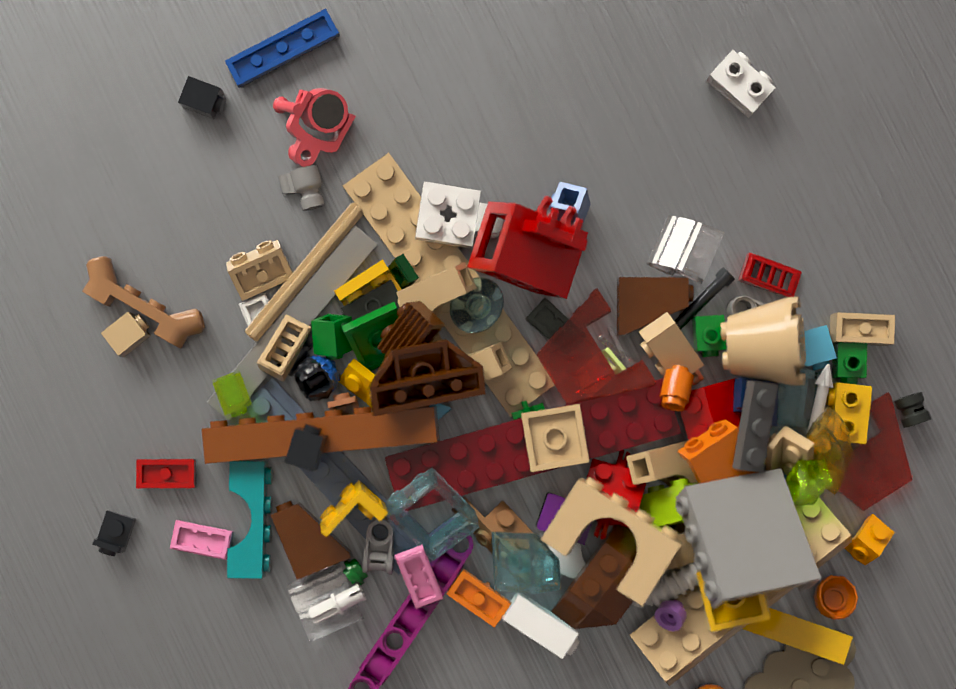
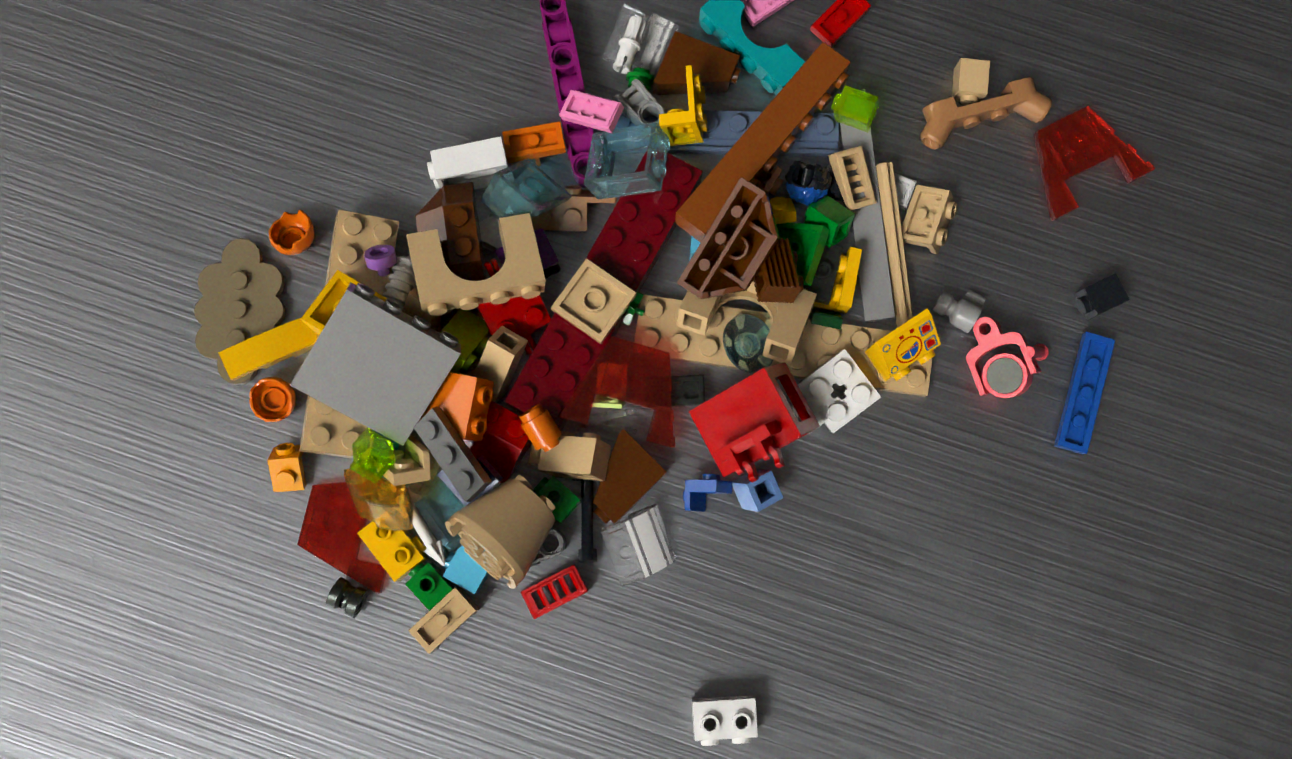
camera: 130 degrees right, 5 degrees down
black brick [285,424,328,472] -> none
none -> blue bracket [683,474,732,512]
none -> yellow slope [865,308,941,381]
none -> clear red wing [1034,106,1155,221]

